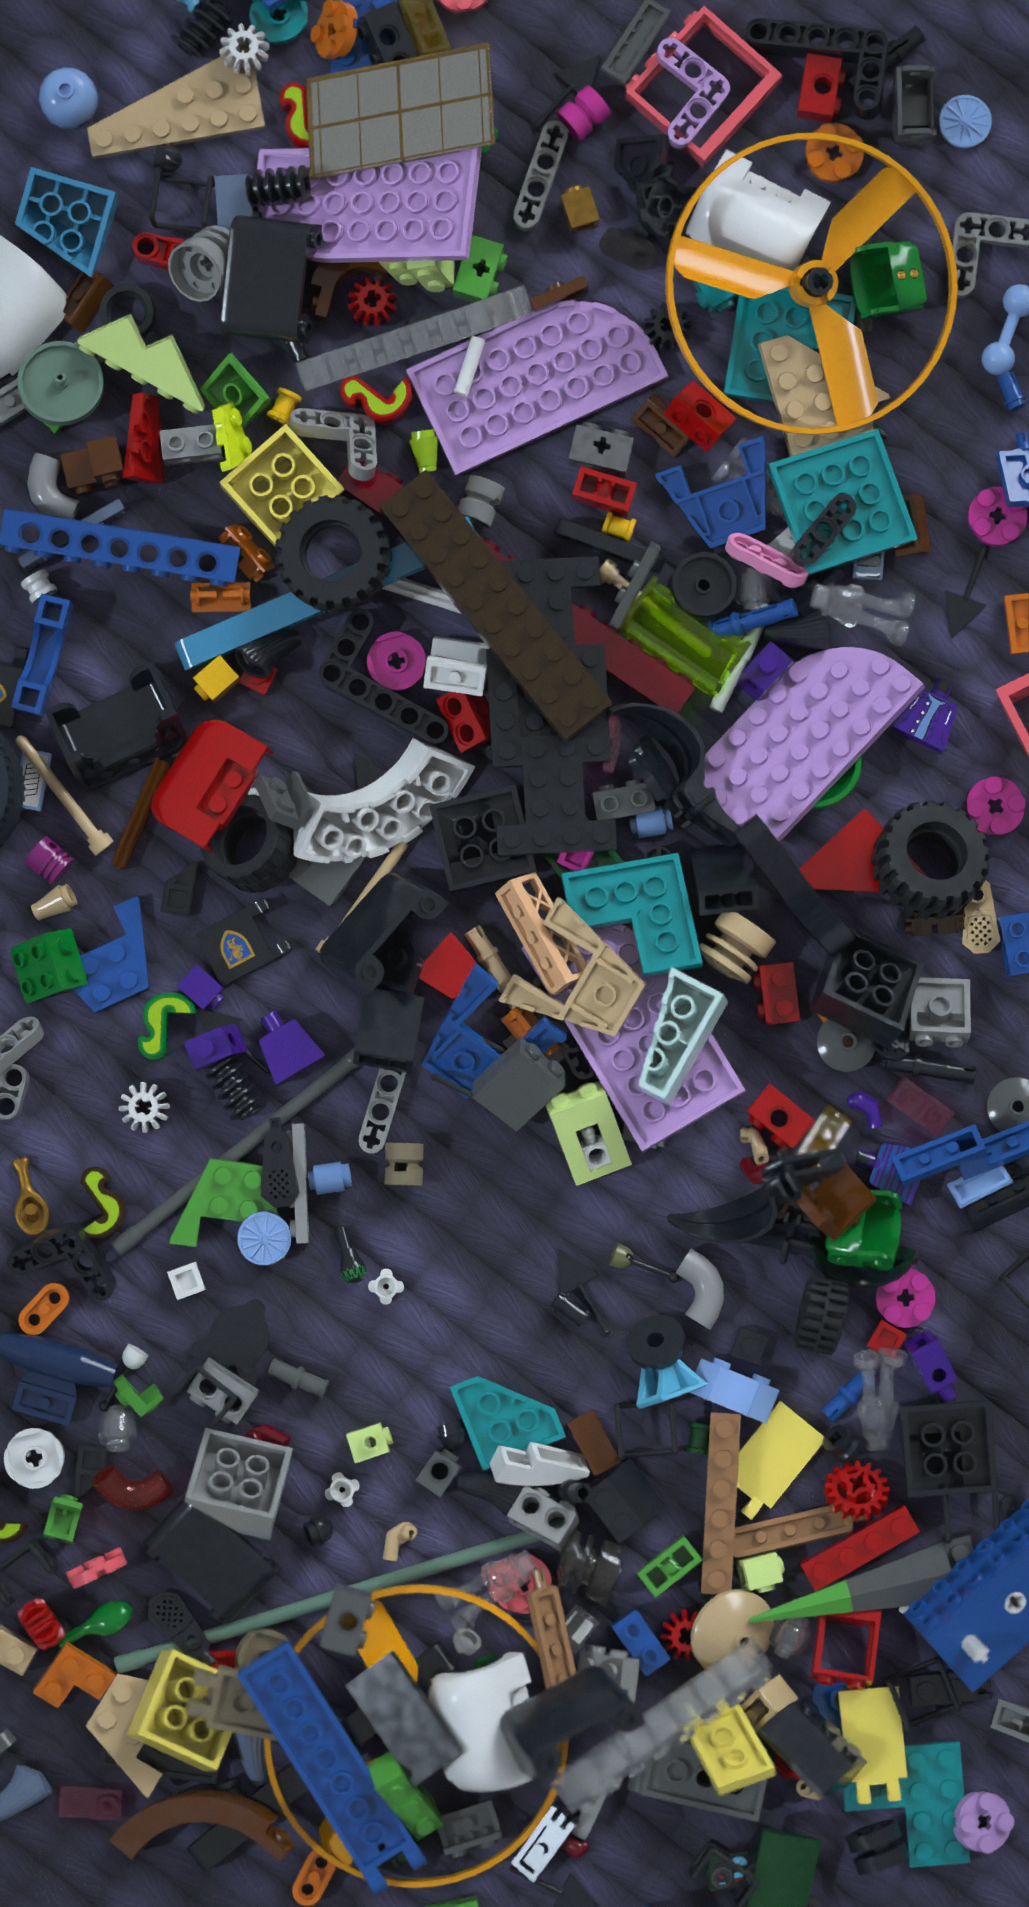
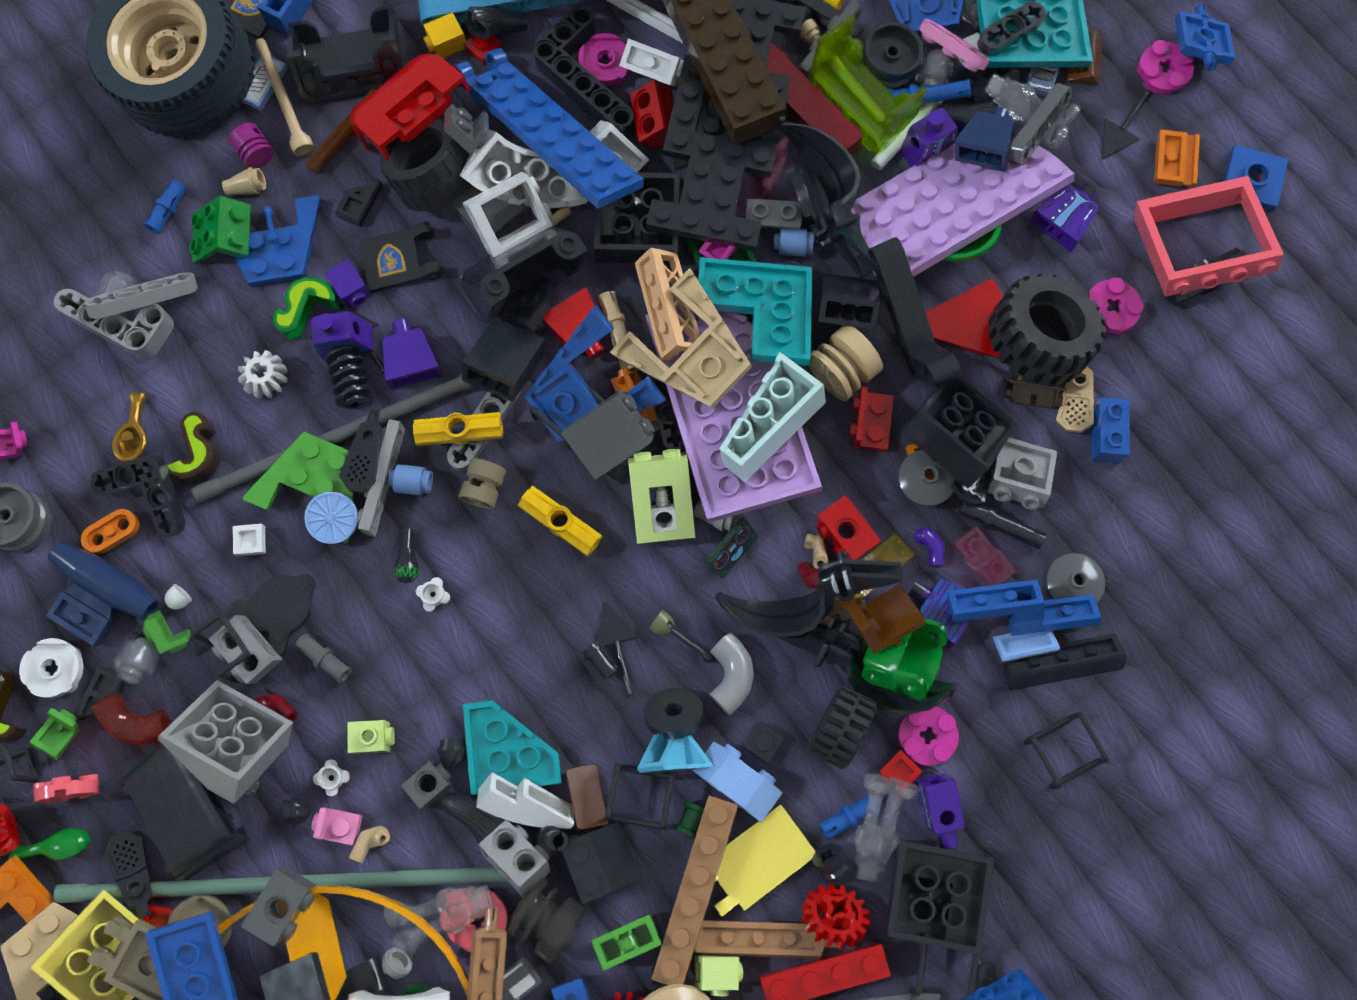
camera: 20 degrees right, 10 degrees down
none -> blue hinge [262,206,280,244]
none -> bright pink bracket [311,807,363,845]
none -> yellow piece [413,412,503,446]
none -> blue hinge [453,48,644,209]
none -> white window [463,172,552,257]
none -> yellow piece [518,486,603,557]
none -> slope [706,517,757,579]
none -> dark blue torso [955,107,1015,172]
none -> dark grey beam [1008,83,1072,165]

